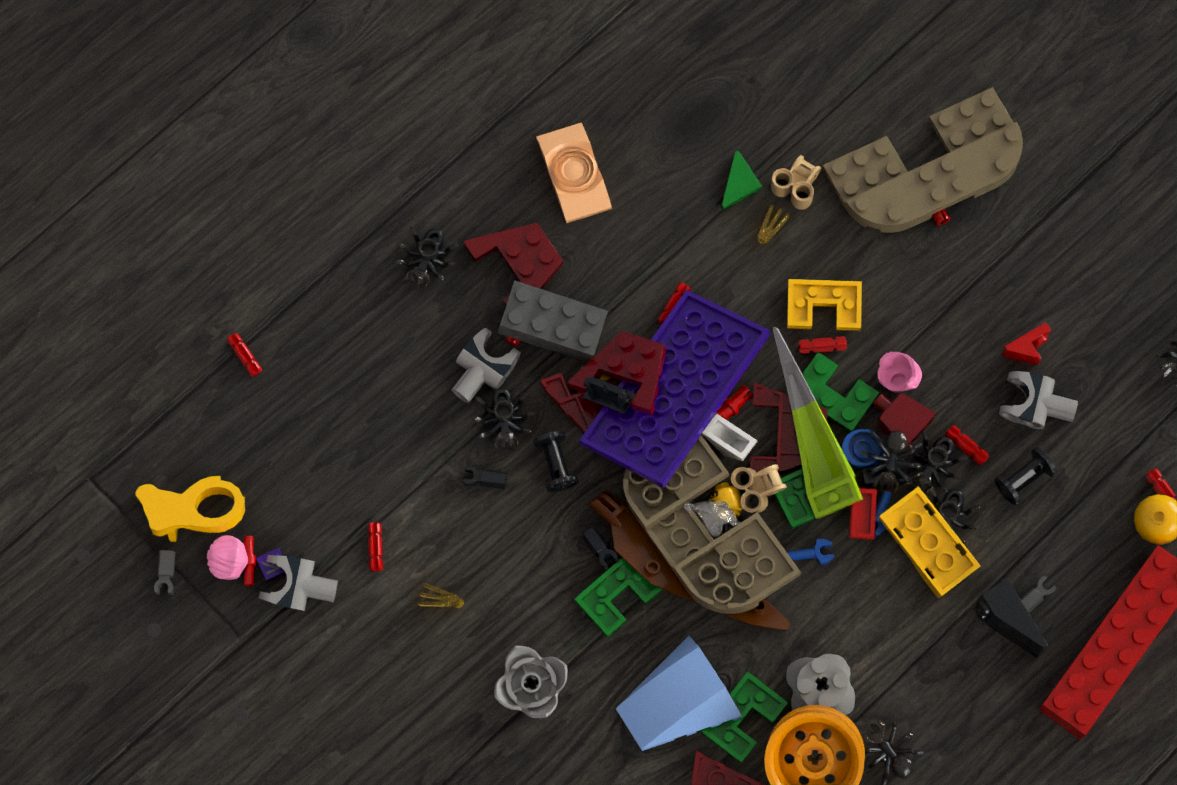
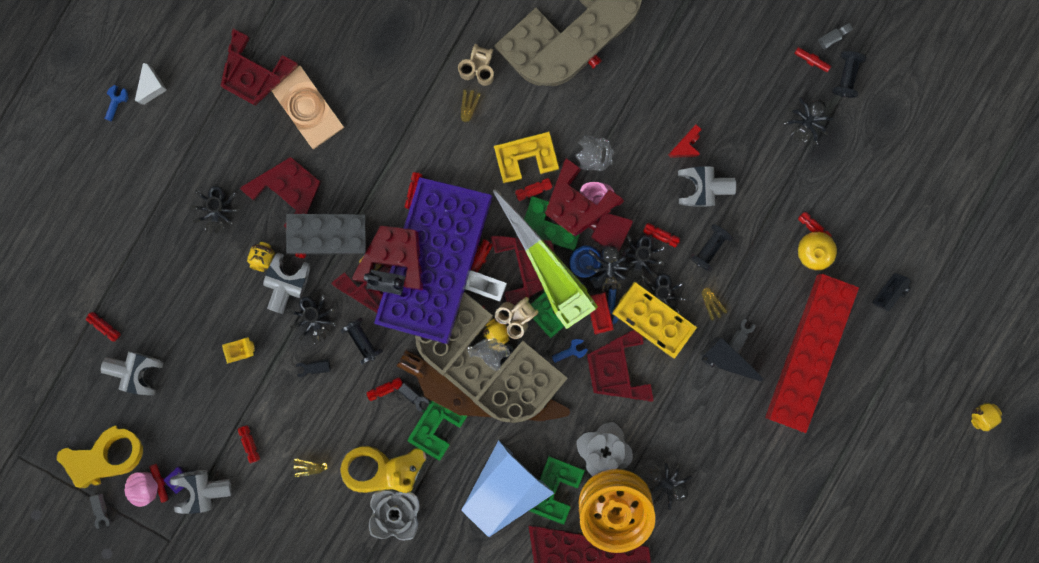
camera: 25 degrees left, 15 degrees up
green tile [722,151,762,210] -> none
none -> light grey connector [101,351,164,395]
none -> blue bar [104,85,128,121]
none -> white slope [135,63,167,105]
none -> dark red wing [220,28,298,106]
none -> yellow bracket [222,337,255,364]
none -> yellow head [247,242,275,272]
none -> yellow animal [340,446,427,493]
none -> red axle [366,378,403,401]
none -> dark red wing [545,158,624,237]
none -> clear helmet [575,135,614,171]
none -> dark red wing [587,330,654,402]
none -> clear yellow piece [701,288,727,321]

